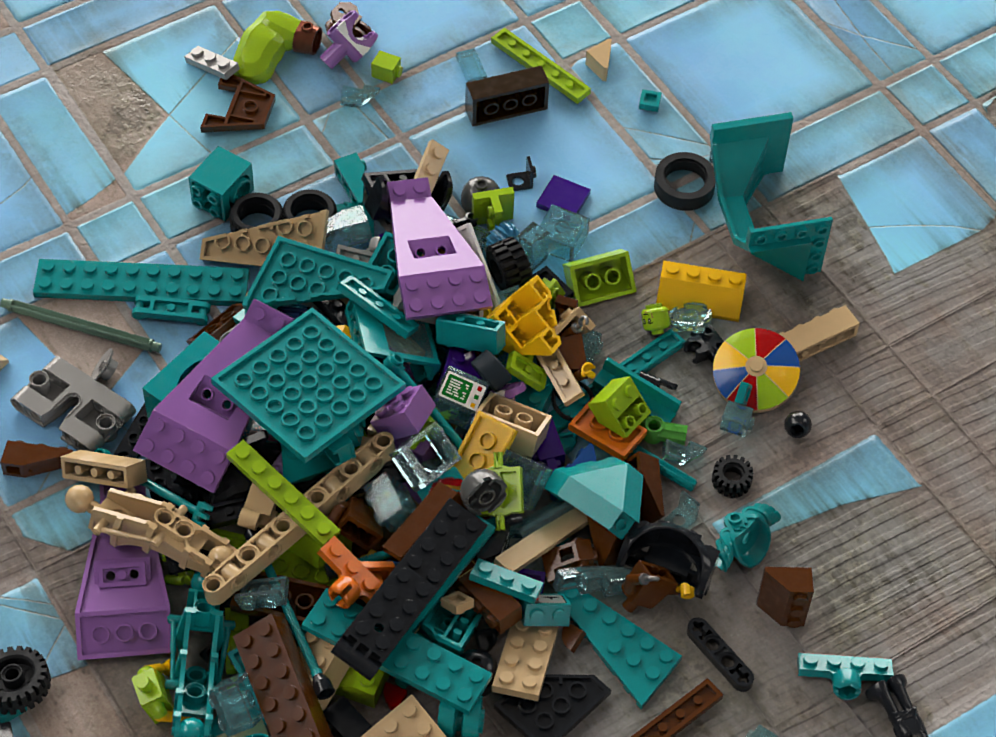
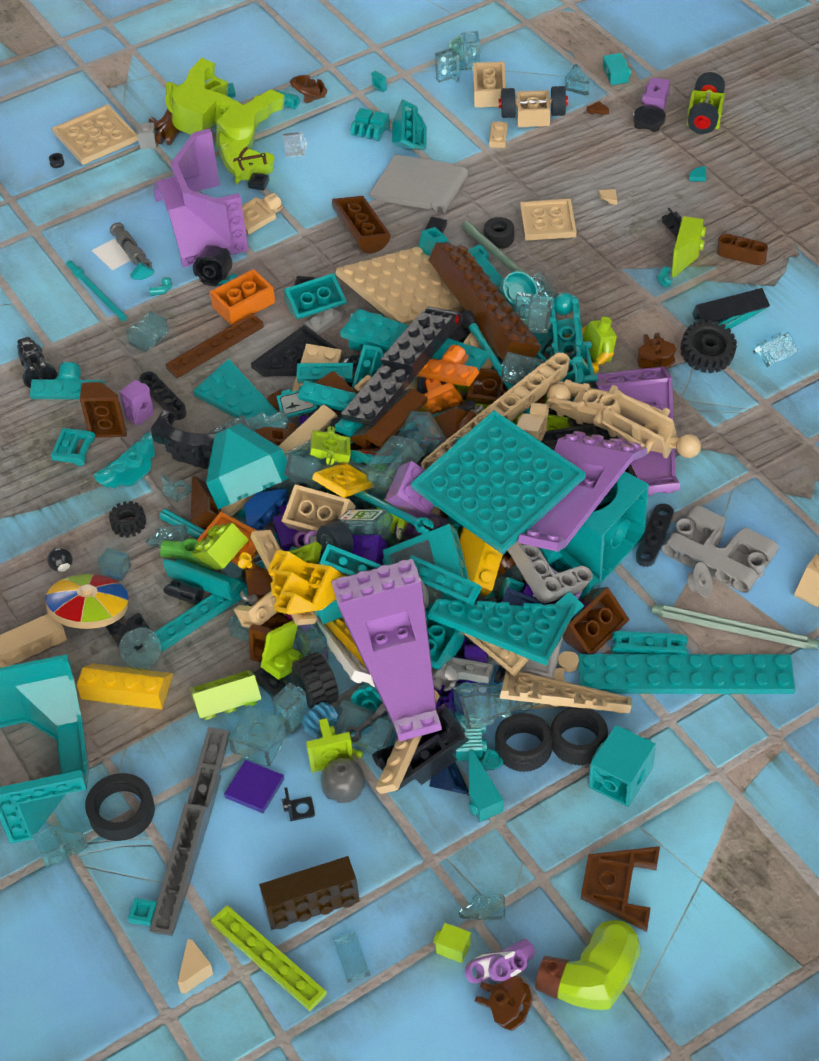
camera: 175 degrees left, 5 degrees down
reddish brown slope [0,440,73,478] -> none
tan brick [60,450,147,489] -> none
teal hinge [94,448,214,527] -> none
light grey plate [184,46,240,80] -> none
lime plate [226,439,341,547] -> none
dark grey cylinder [460,468,507,516] -> none
reddish brown torso [621,560,695,613] -> none
lime head [641,303,670,335] -> none
teal tile [734,381,753,405] -> none
none -> teal plate [51,428,96,466]
none -> medium lavender brick [119,380,154,426]
none -> dark grey slope [149,727,230,936]
none -> teal plate [297,363,353,383]
none -> reddish brown hinge [637,333,676,369]

